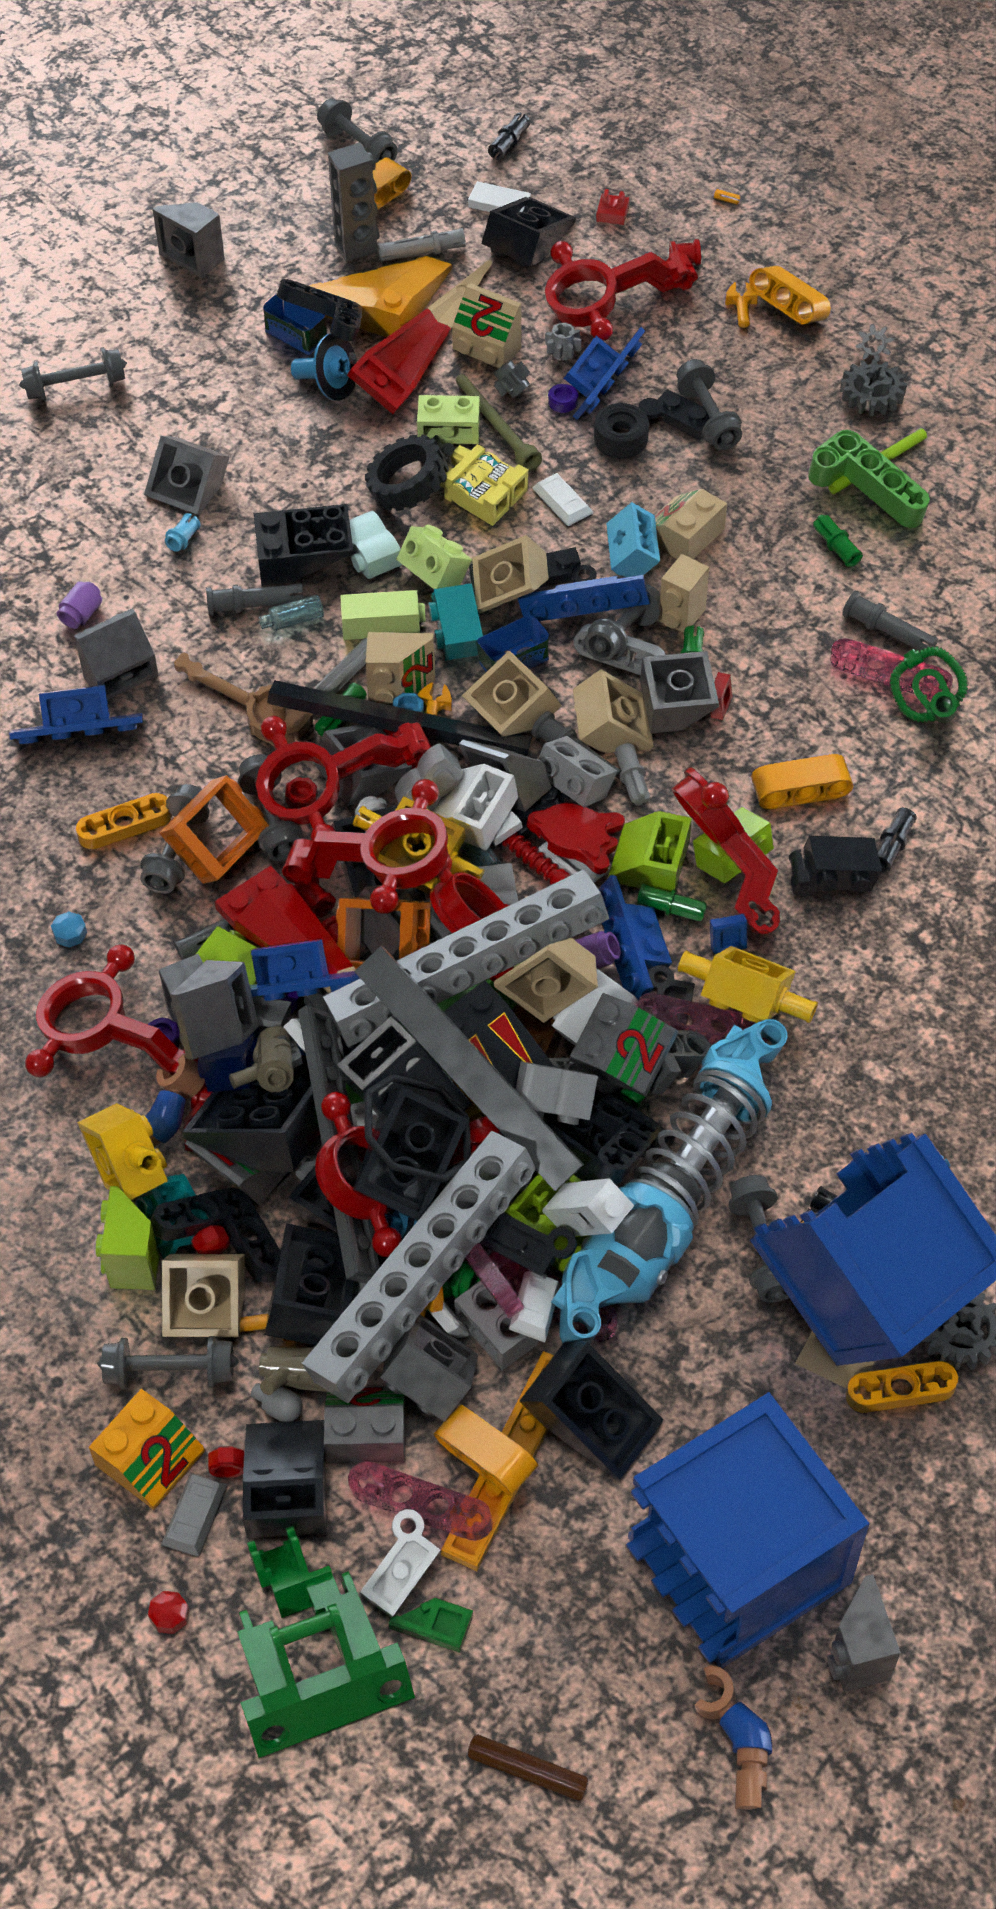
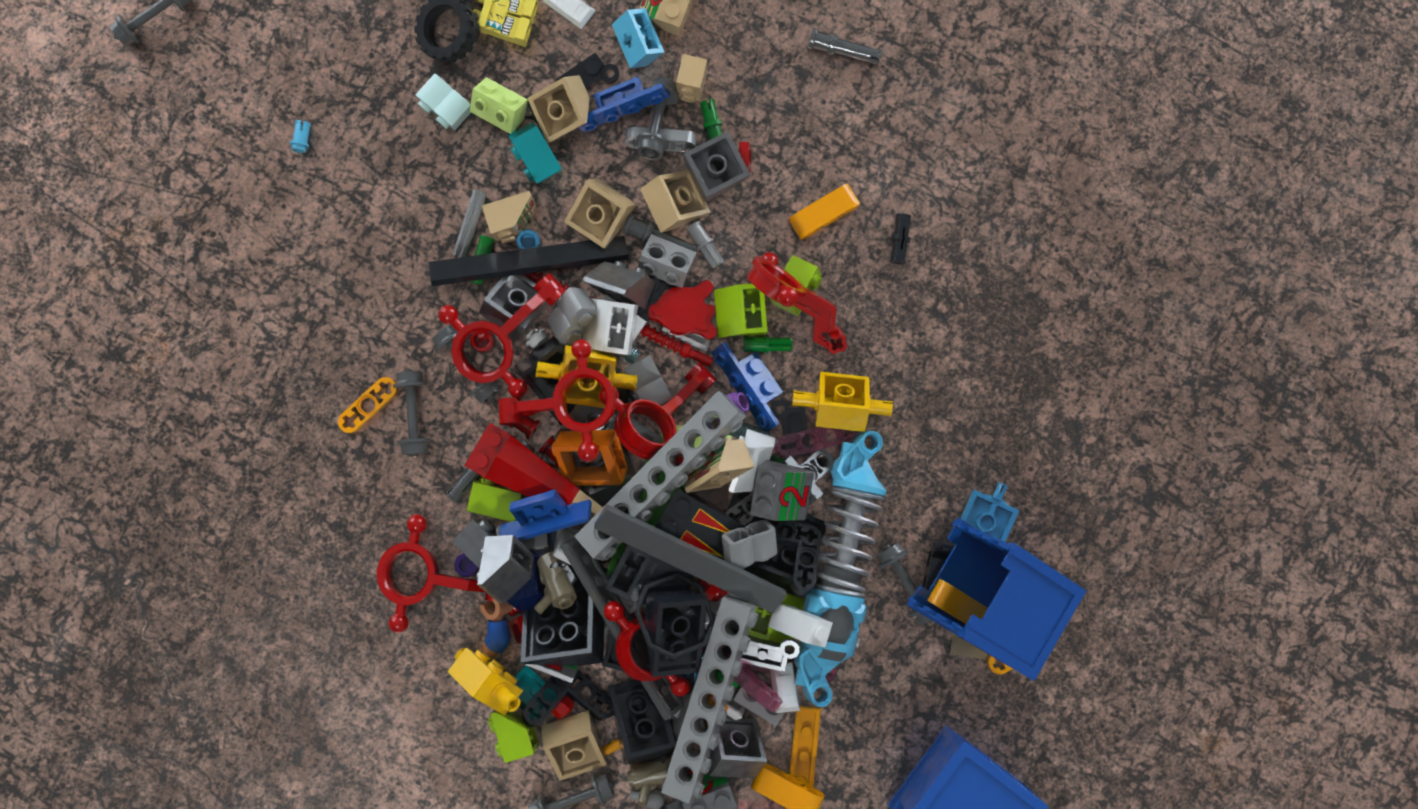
camera: 25 degrees left, 30 degrees up
blue bracket [9,685,143,744] -> none
dark azure tile [51,911,87,948] -> none
medium lavender brick [57,581,102,629] -> none
flat silver slope [74,608,159,700] -> none
flat silver slope [144,436,230,515] -> none
orange window [159,775,269,884] -> none
medium nougat piece [174,652,313,746] -> none
dark grey pin [206,583,304,616] -> none
black slope [253,504,354,586] -> none
clear light blue cylinder [258,595,324,631] -> none
yellowish green brick [340,590,426,640] -> none
light orange bar [417,682,452,716] -> none
blue piece [476,616,549,672] -> none
black slope [520,1341,663,1480] -> none
blue tile [710,914,747,955] -> none
black hinge [789,835,882,897] -> none
clear pink beam [830,638,953,700] -> none
green piece [890,646,968,723] -> none

